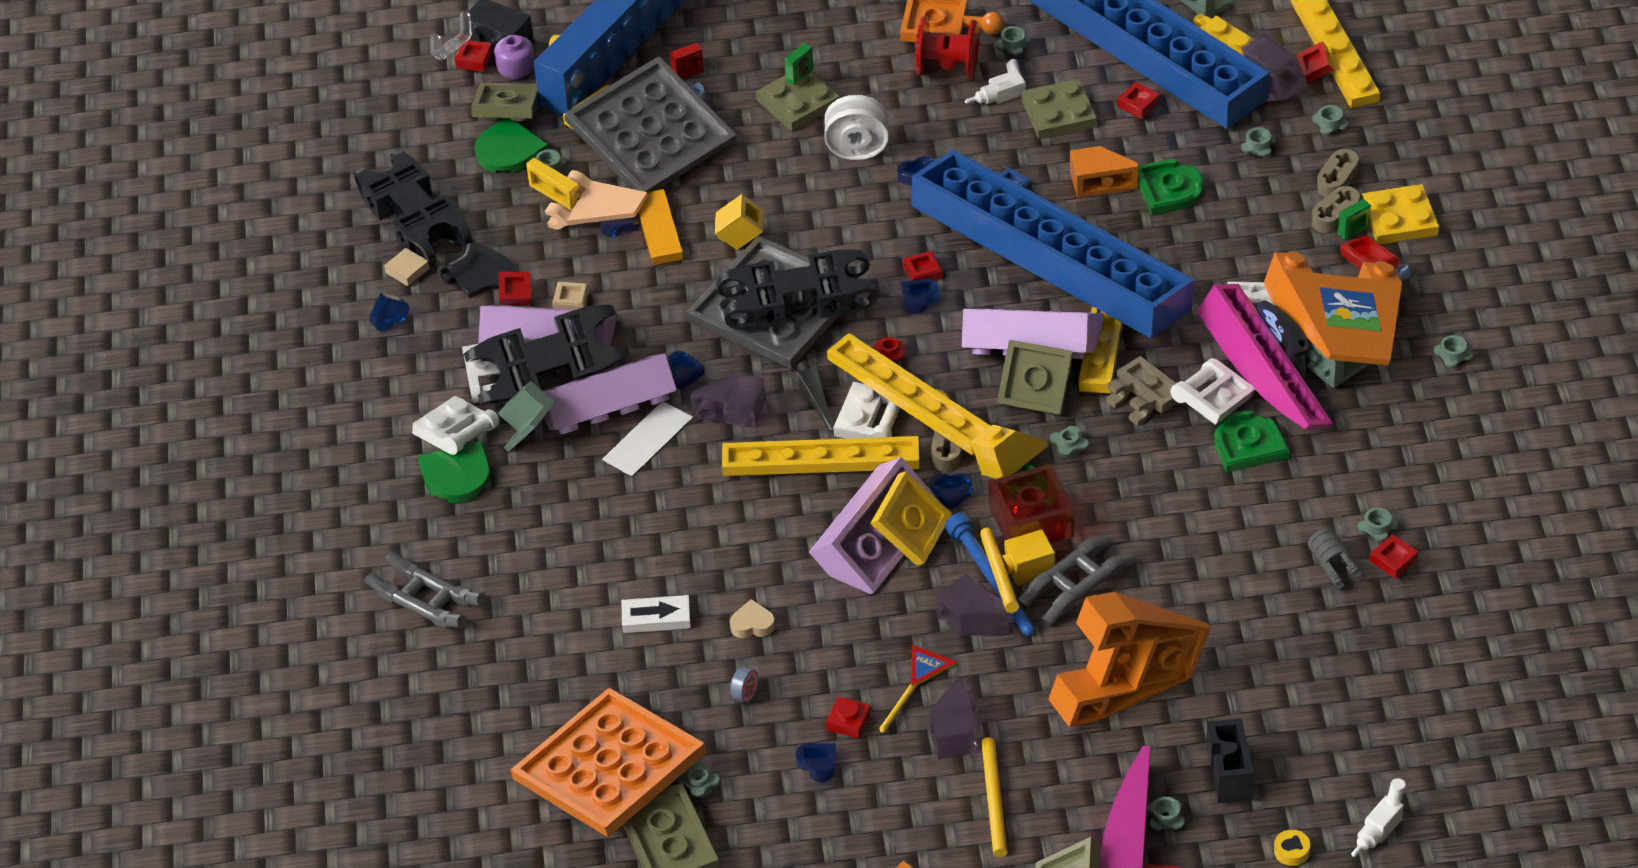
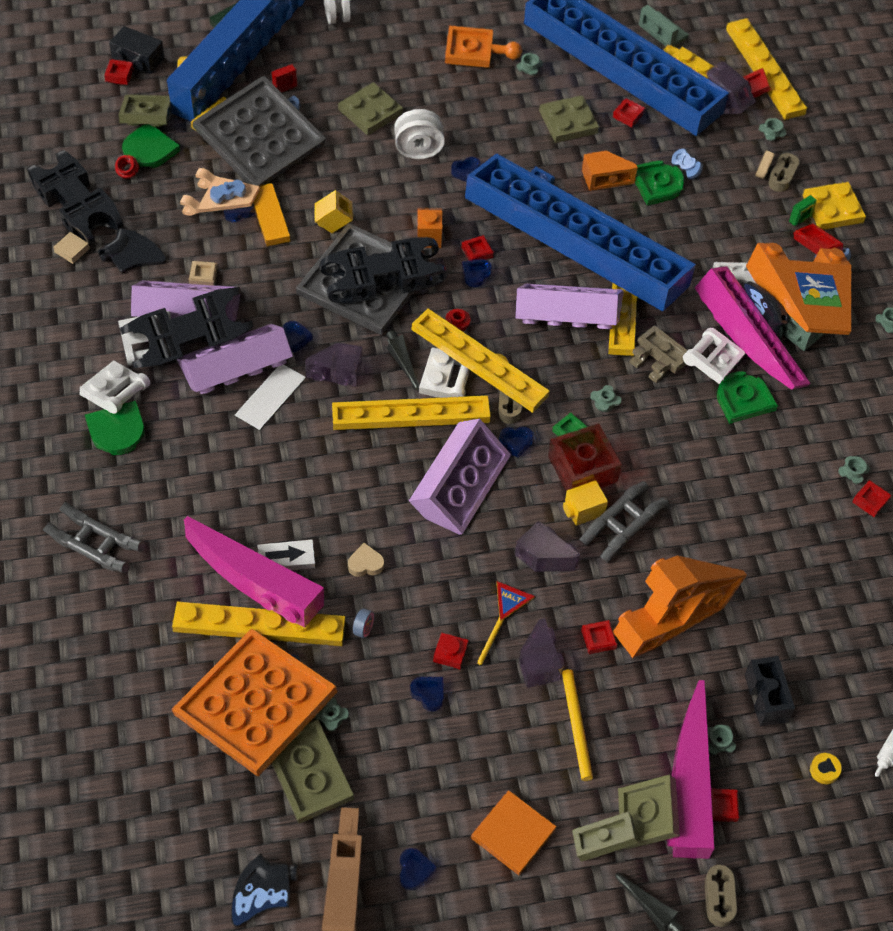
camera: 10 degrees left, 10 degrees up
clear blue tile [369,293,410,331] -> none
clear piece [430,10,472,60] -> none
medium lavender head [494,35,535,80] -> none
sand green panel [498,381,555,452] -> none
red plate [499,272,531,305] -> none
yellow tile [526,158,580,211] -> none
sand green plate [536,149,567,173] -> none
green tile [784,43,814,85] -> none
yellow plate [870,471,952,566] -> none
red hose [915,16,979,79] -> none
blue piece [945,512,1035,636] -> none
white piece [965,59,1026,104] -> none
yellow slope [971,425,1048,481] -> none
yellow bar [980,528,1019,613] -> none
olive plate [997,340,1074,416] -> none
sand green plate [1241,127,1276,157] -> none
dark grey hinge [1308,528,1362,590] -> none
dark tan beam [1311,186,1360,233] -> none
none -> red plate [115,155,139,179]
none -> yellow plate [172,602,345,646]
none -> dark pink slope [184,516,324,628]
none -> medium blue piece [210,180,246,204]
none -> orange slope [417,208,442,248]
none -> red tile [581,620,617,654]
none -> medium blue piece [671,149,703,179]
none -> tan tile [755,150,774,179]

